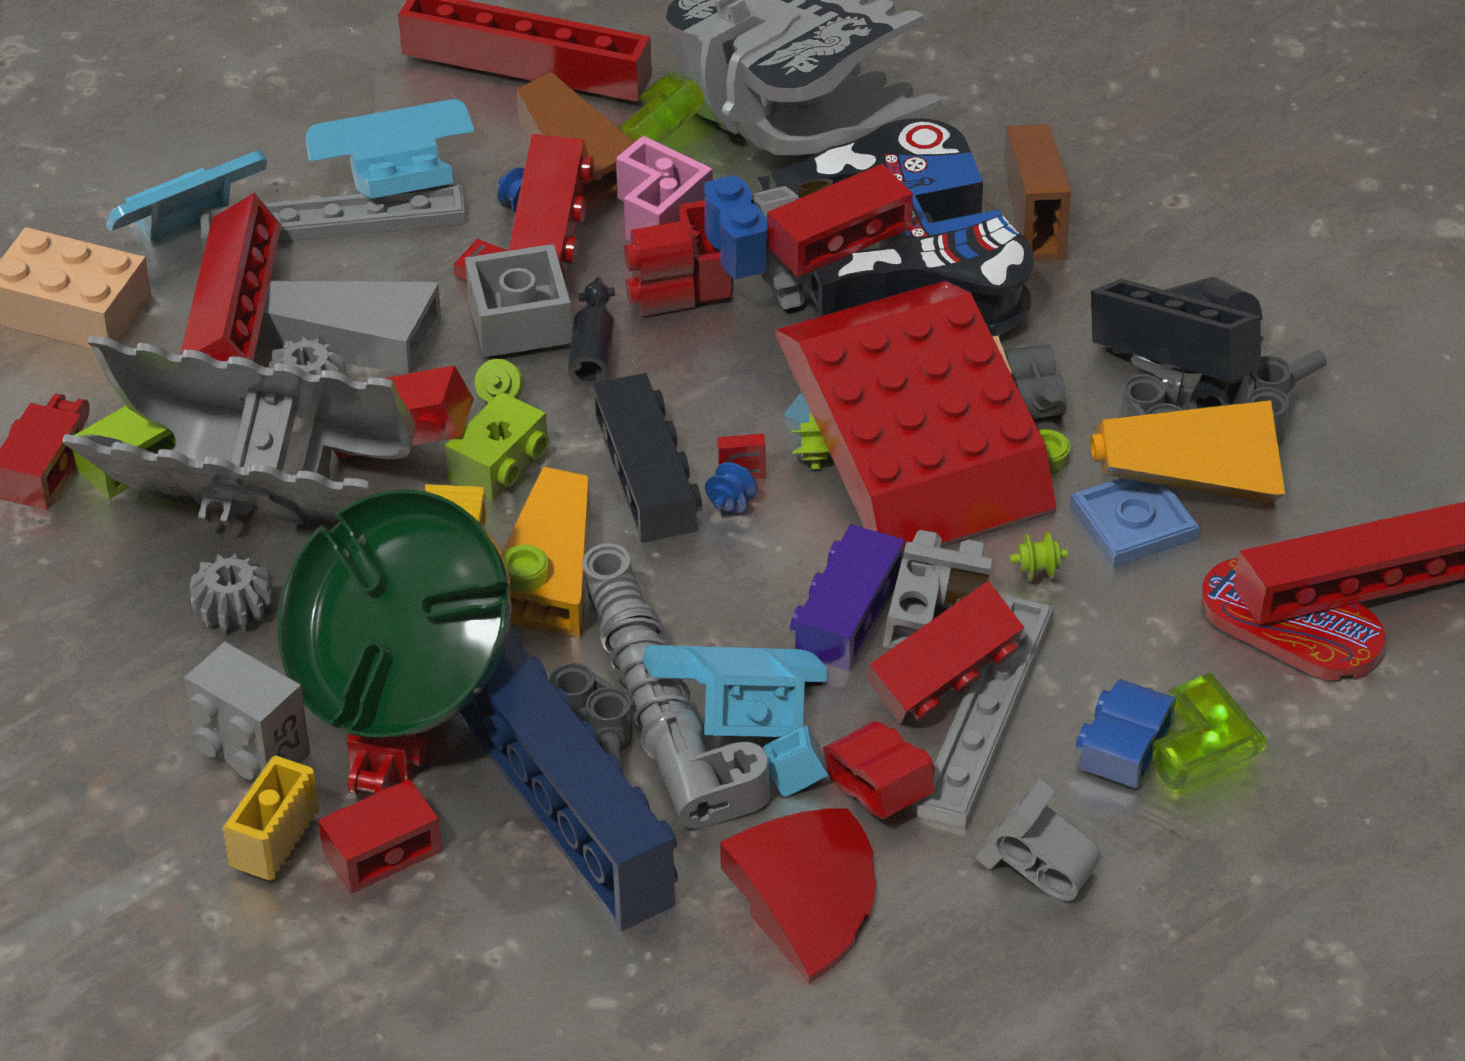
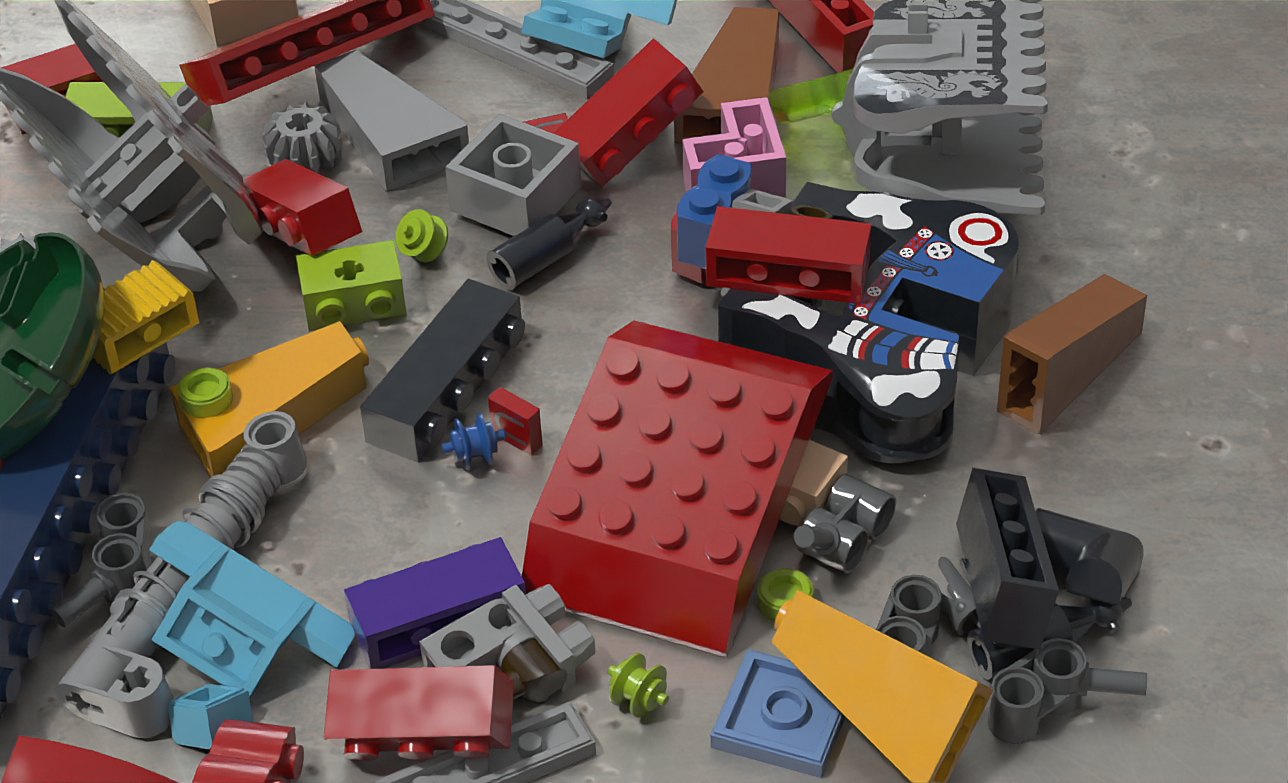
camera: 45 degrees right, 0 degrees up
red brick [624,220,695,317] -> none

